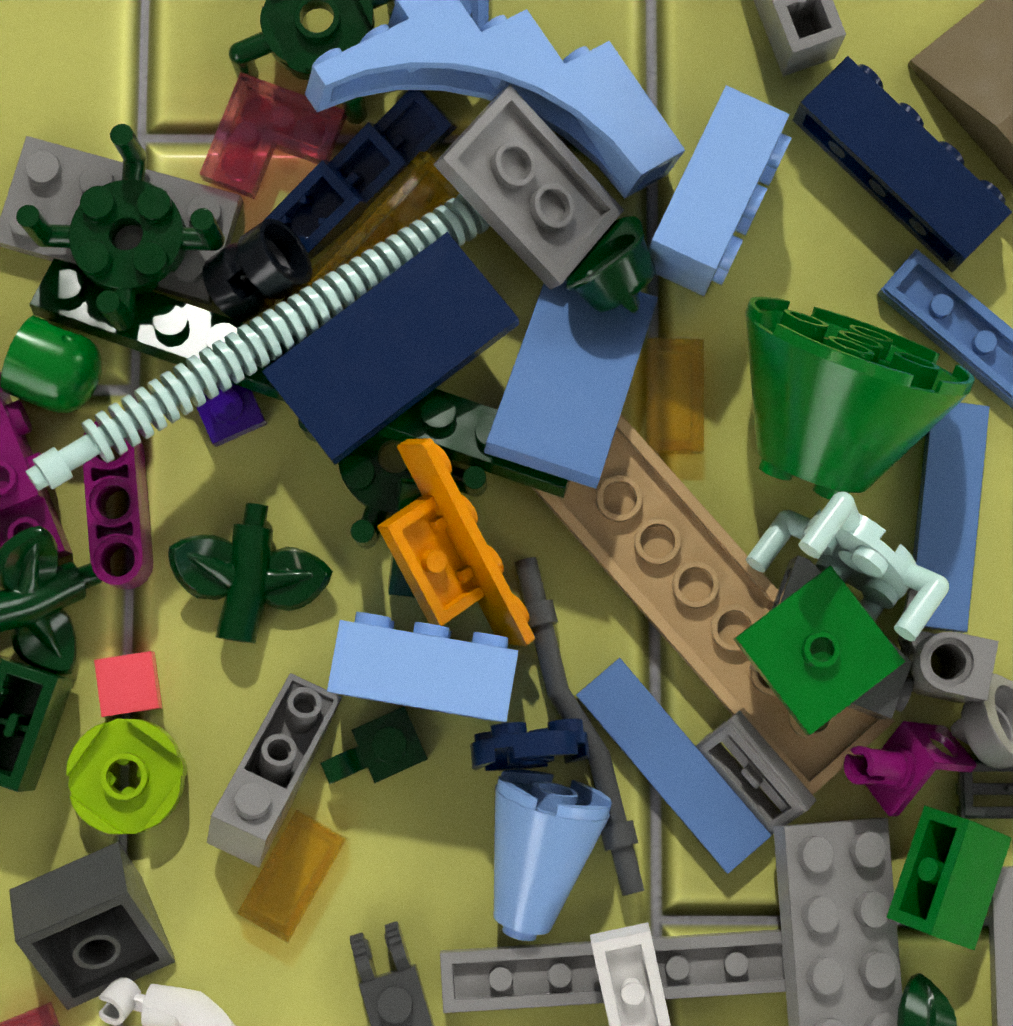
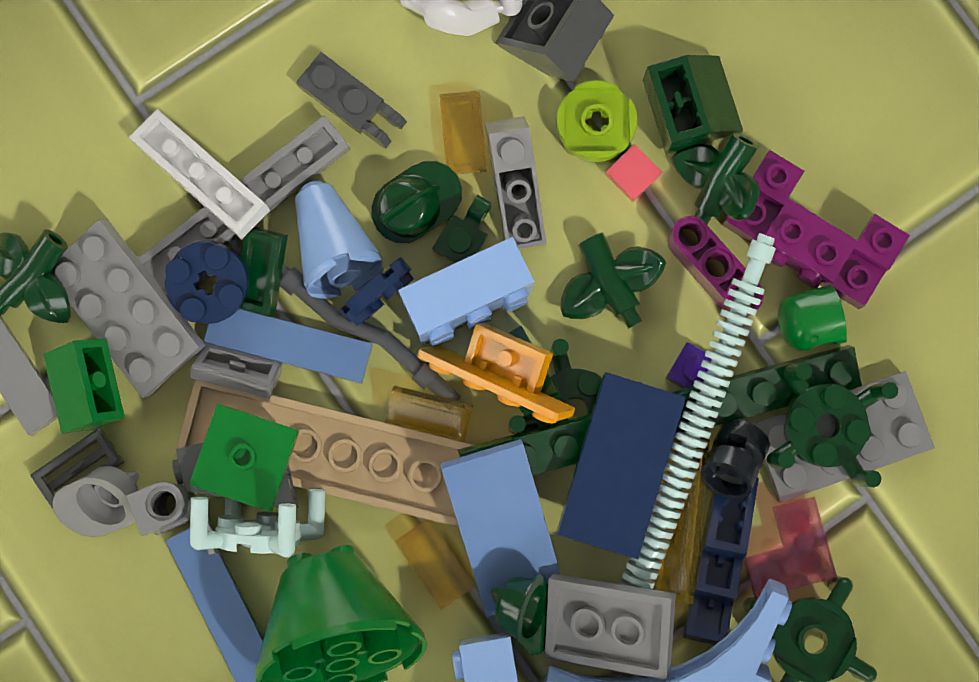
camera: 140 degrees right, 0 degrees up
magenta bracket [844,721,977,817] -> none
none -> dark blue plate [165,240,250,324]
none -> dark green tile [240,227,288,316]
none -> dark green piece [372,161,462,243]
none -> clear yellow tile [385,385,473,442]

